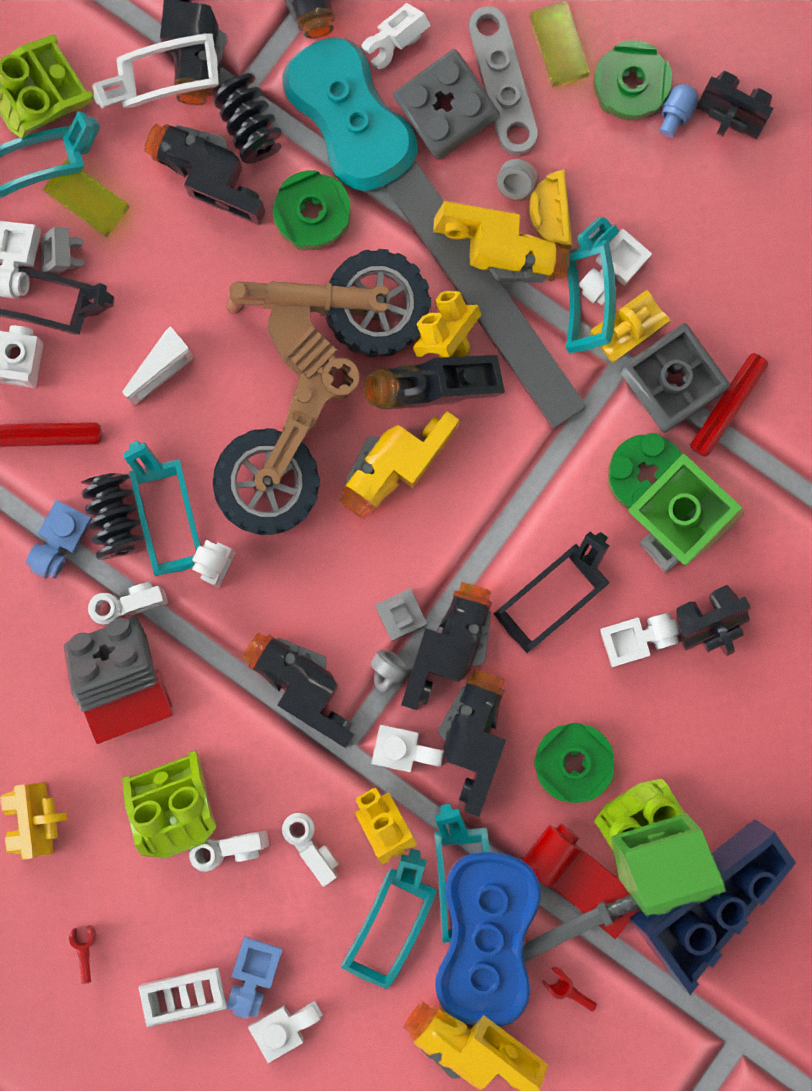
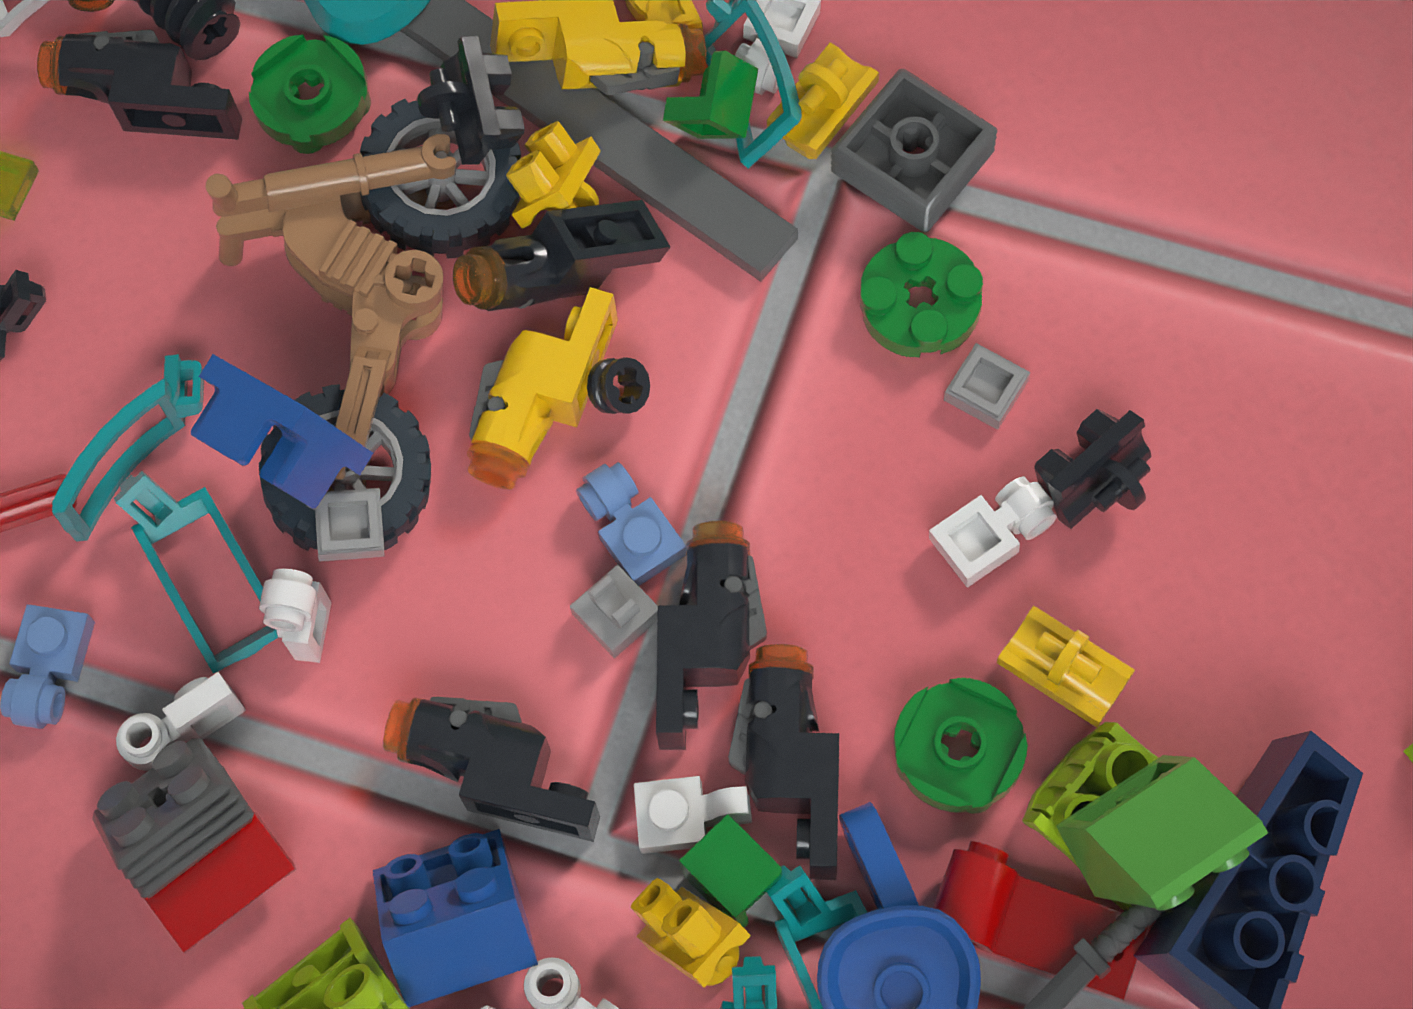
camera: 15 degrees left, 15 degrees down
black piece [81,473,144,560] -> none
white slope [122,326,194,405] -> none
light grey tile [370,649,412,692] -> none
black sword [493,532,610,653] -> none
bright green slope [628,453,744,566] -> none
red axle [690,353,768,457] -> none
none -> teal sword [52,354,204,542]
none -> blue panel [191,354,374,508]
none -> light grey tile [315,488,385,562]
none -> blue slope [373,829,538,1007]
none -> black hips [416,36,525,165]
none -> medium blue plate [576,462,687,586]
none -> black bush [587,357,650,414]
none -> green panel [663,51,759,139]
none -> green panel [679,814,782,928]
none -> blue beam [839,802,919,910]
none -> yellow hips [996,605,1135,728]

